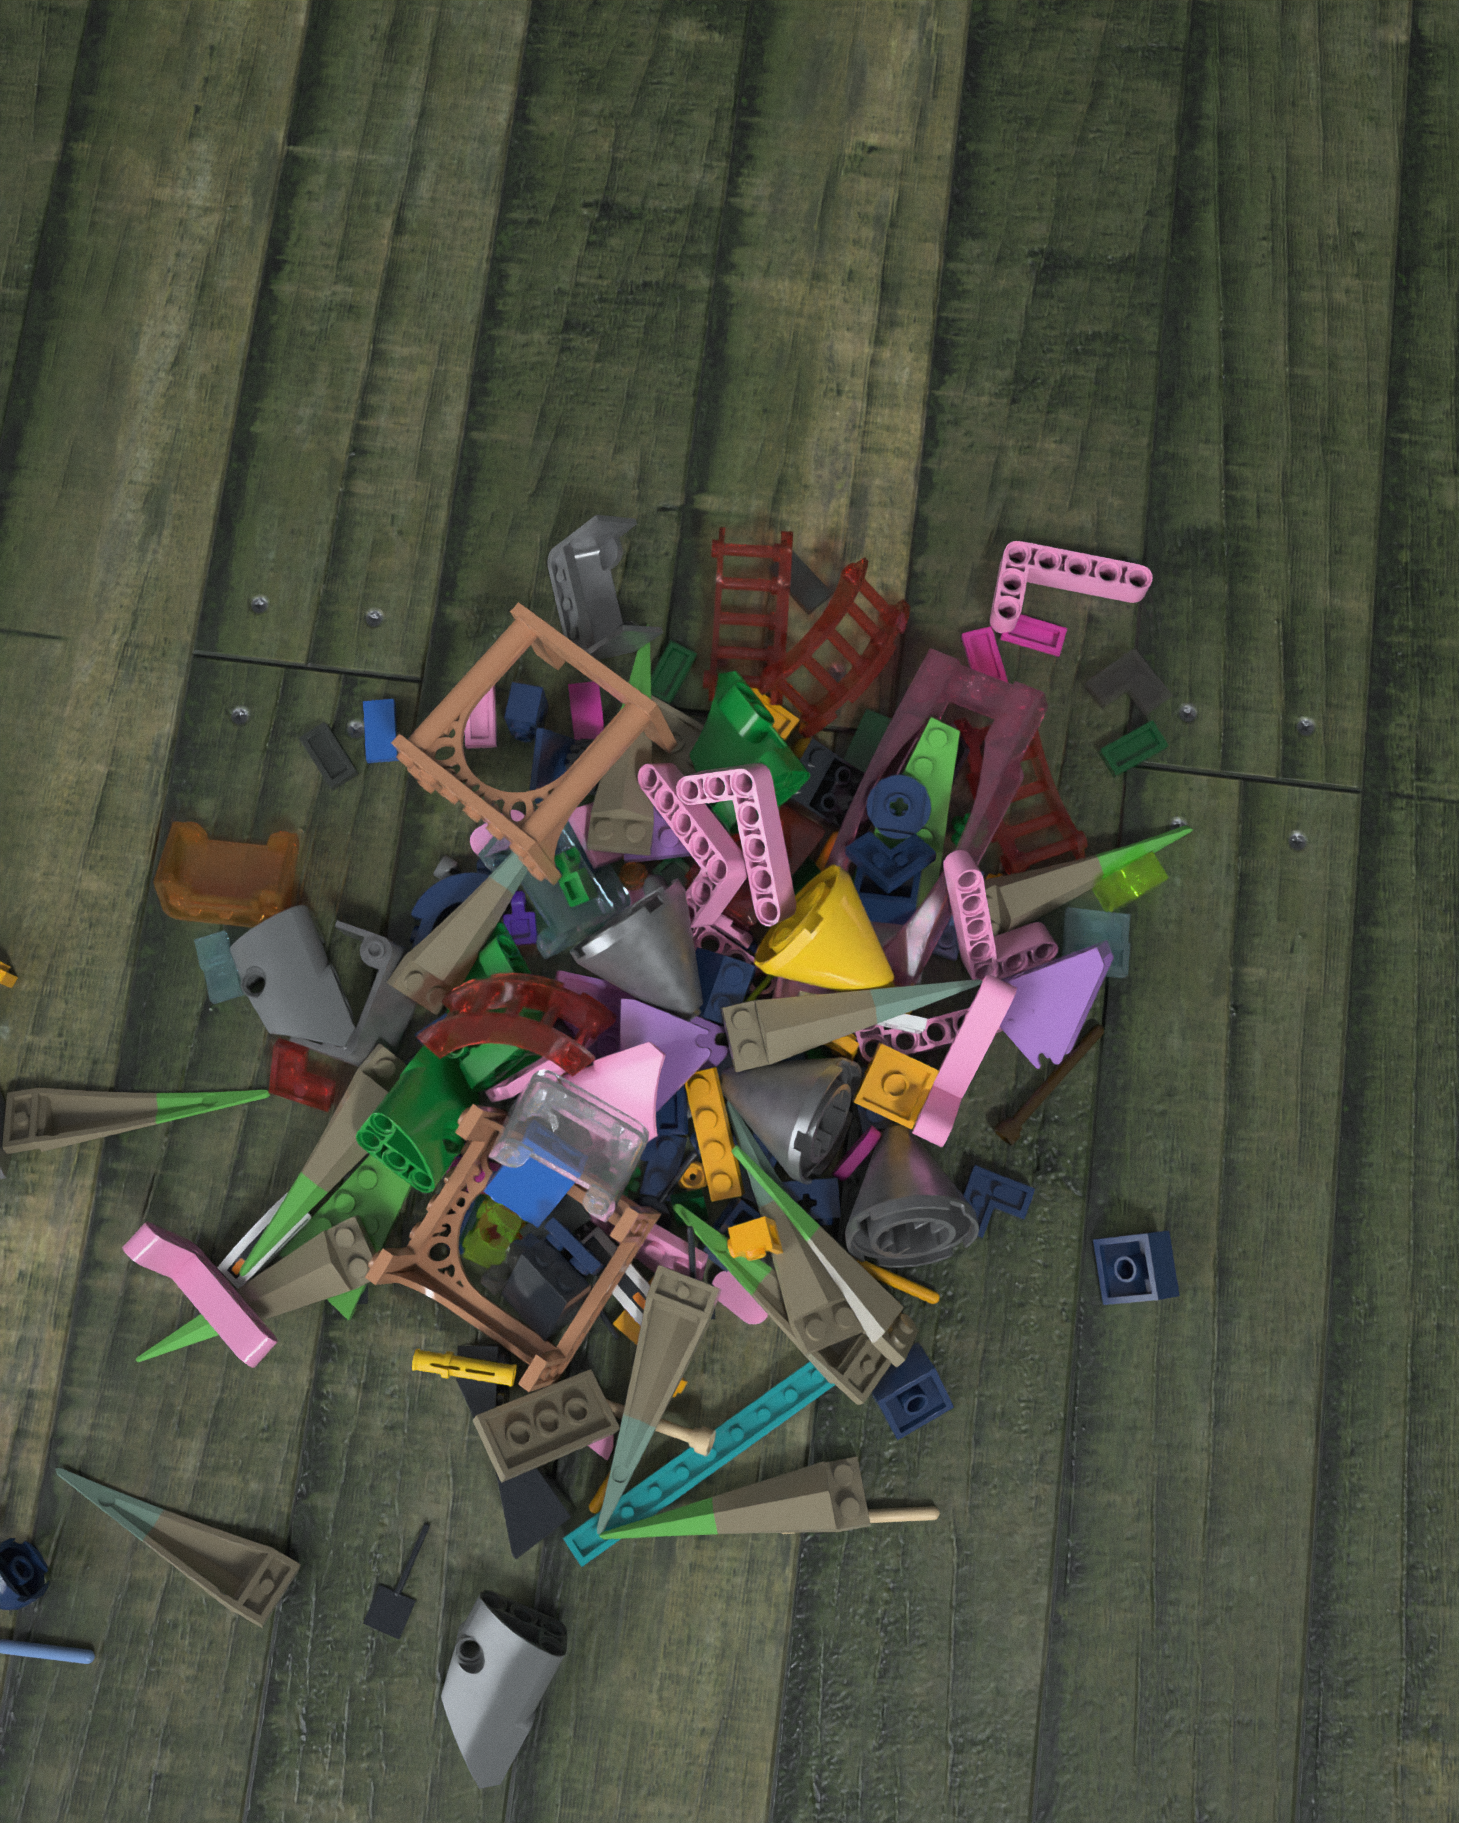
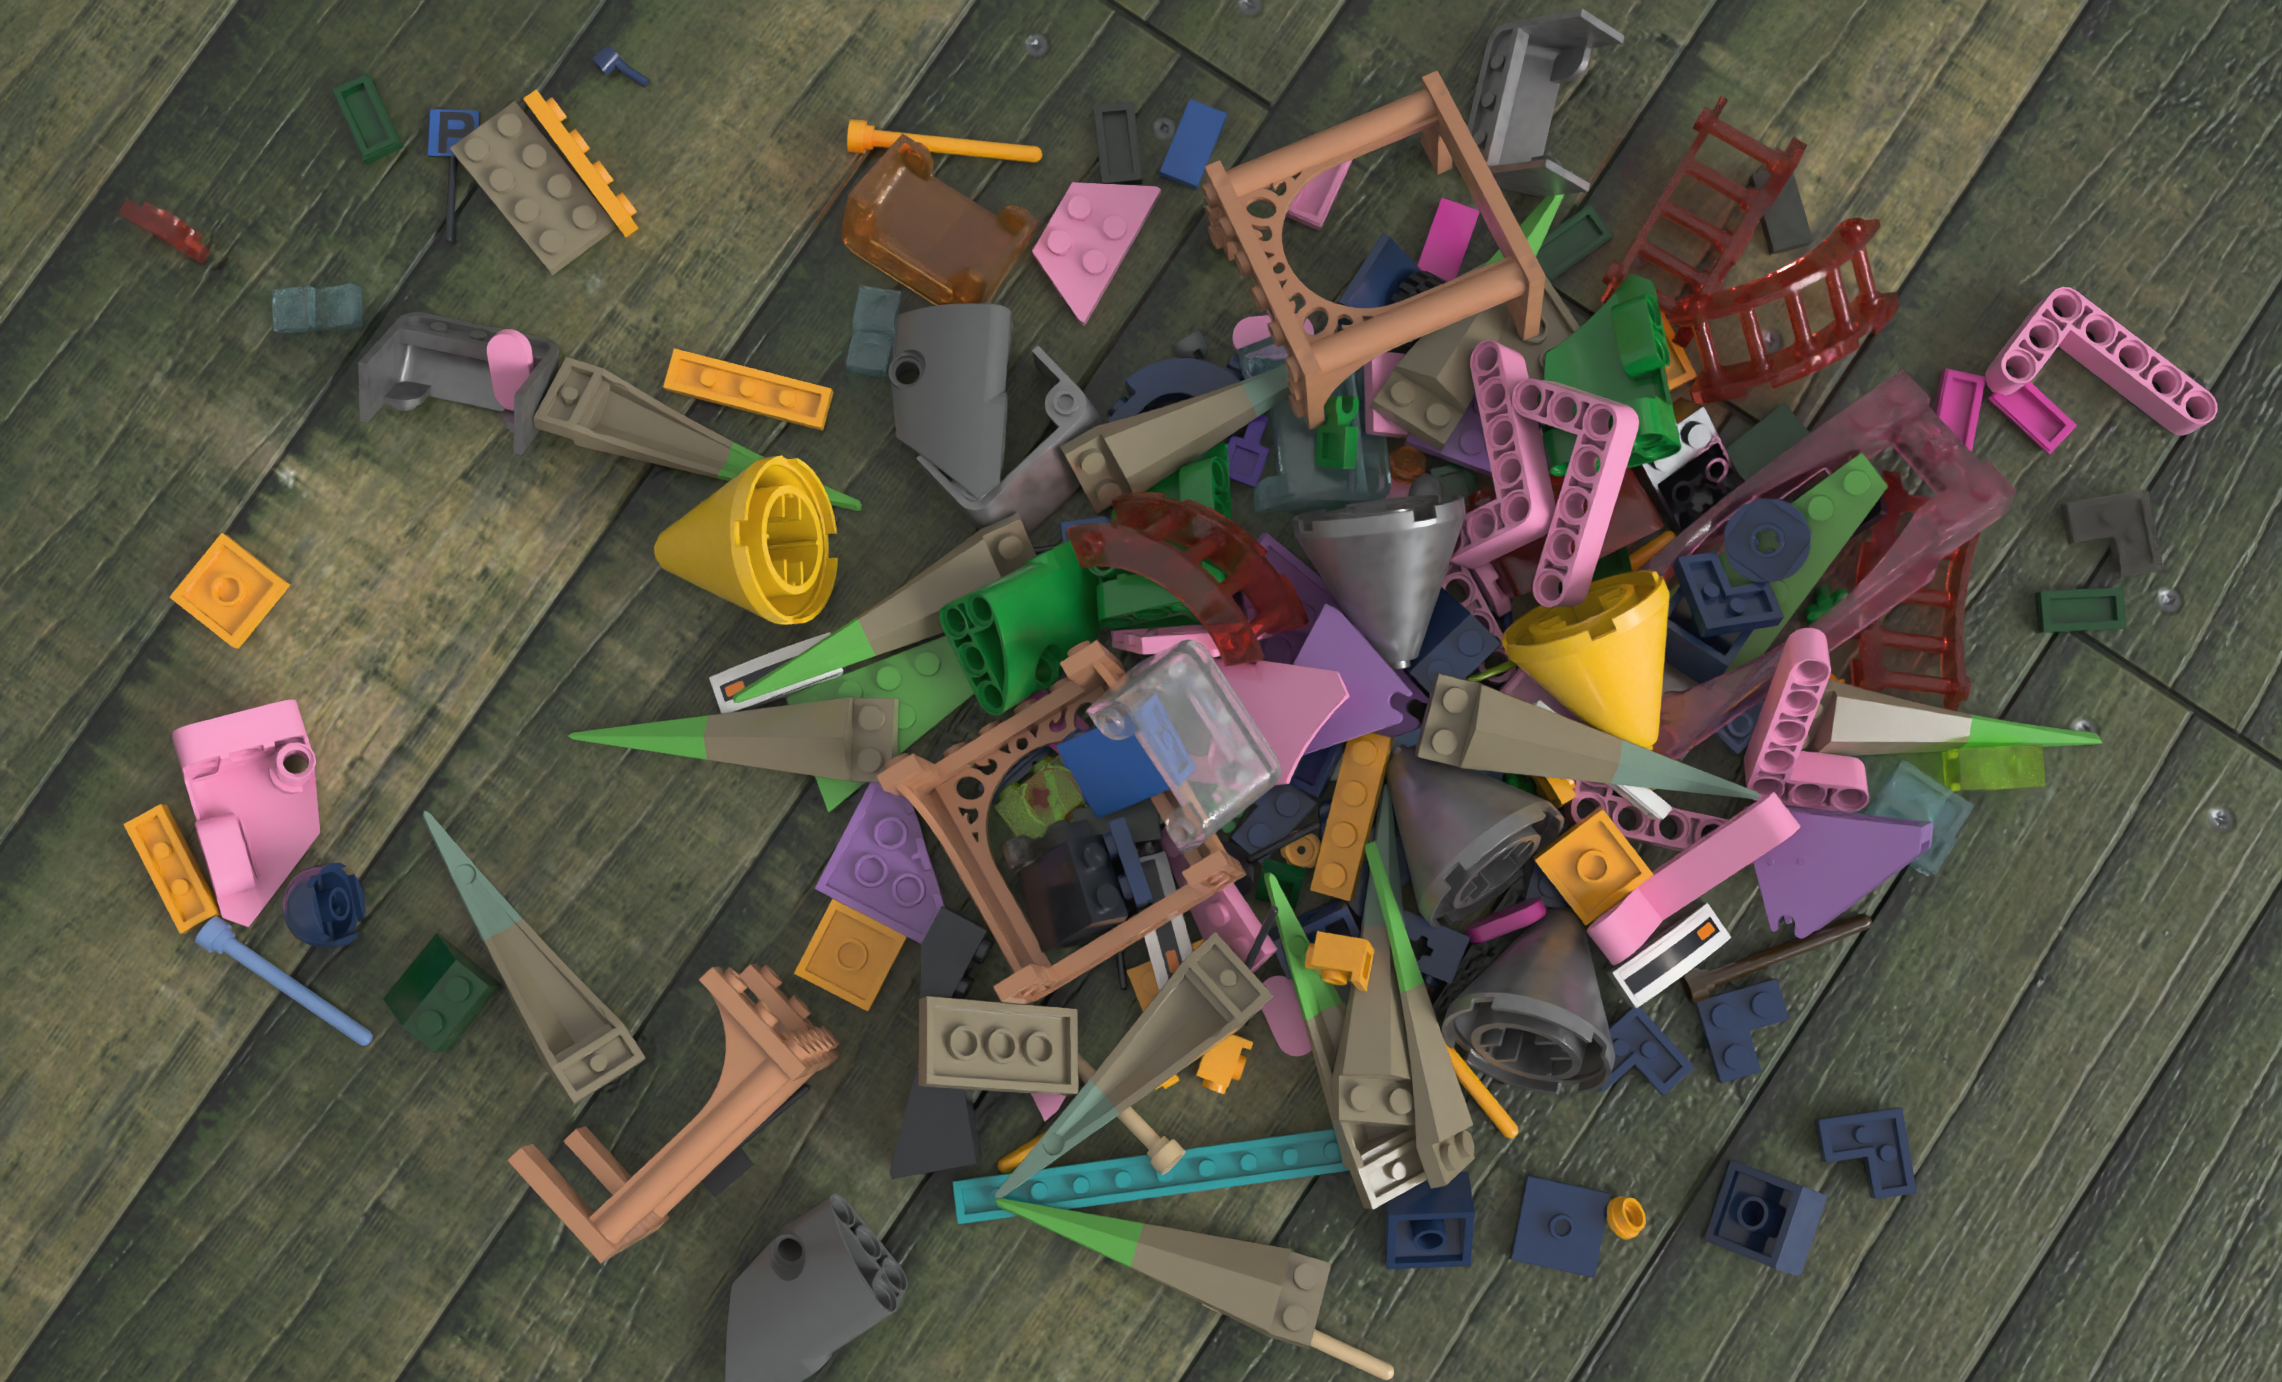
camera: 30 degrees right, 5 degrees up
bright pink beam [122,1221,278,1368] -> none
clear red plate [269,1038,336,1112] -> none
yellow pin [412,1349,517,1387] -> none
dark blue brick [504,682,549,742] -> none
none -> dark green slope [383,933,502,1053]
none -> nougat arch [507,964,842,1263]
none -> yellow cone [654,455,838,625]
none -> light orange plate [663,348,834,431]
none -> light orange plate [794,899,908,1012]
none -> medium lavender plate [815,782,946,944]
none -> light orange piece [847,119,1042,163]
none -> bright pink wing [1032,182,1161,326]
none -> light orange brick [1196,1034,1254,1094]
none -> dark blue plate [1510,1175,1611,1278]
none -> white slope [1606,903,1731,1008]
none -> light orange plate [1606,1196,1646,1240]
none -> dark blue plate [1694,978,1789,1083]
none -> dark blue plate [1814,1107,1917,1199]

